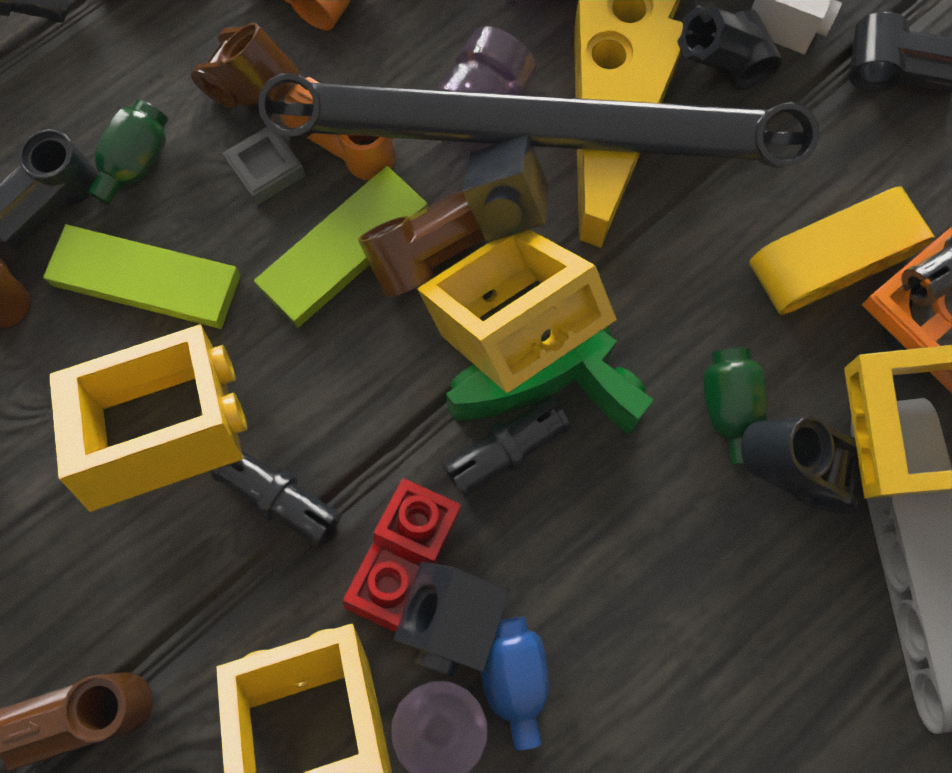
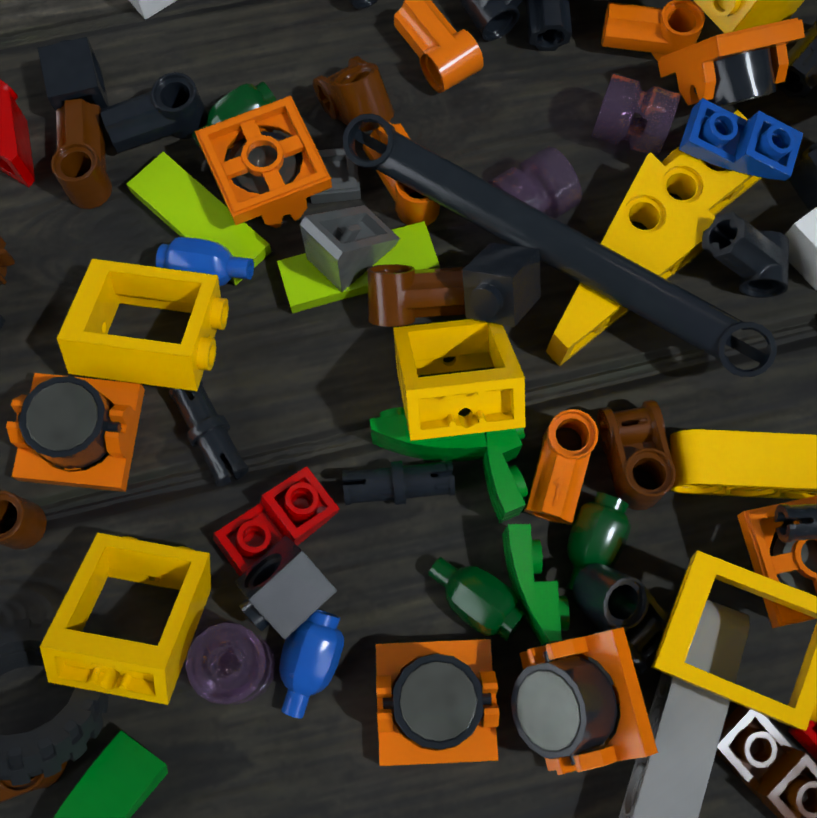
camera: 25 degrees right, 0 degrees up
none -> piece [6,373,145,492]
none -> blue plant [156,237,254,287]
none -> orange piece [195,96,332,228]
none -> dark grey slope [300,205,400,292]
none -> piece [376,639,500,766]
none -> dark green plant [428,557,527,641]
none -> green slope [502,524,570,645]
none -> piece [511,627,658,775]
none -> orange piece [524,409,598,525]
none -> reddish brown piece [597,400,676,510]

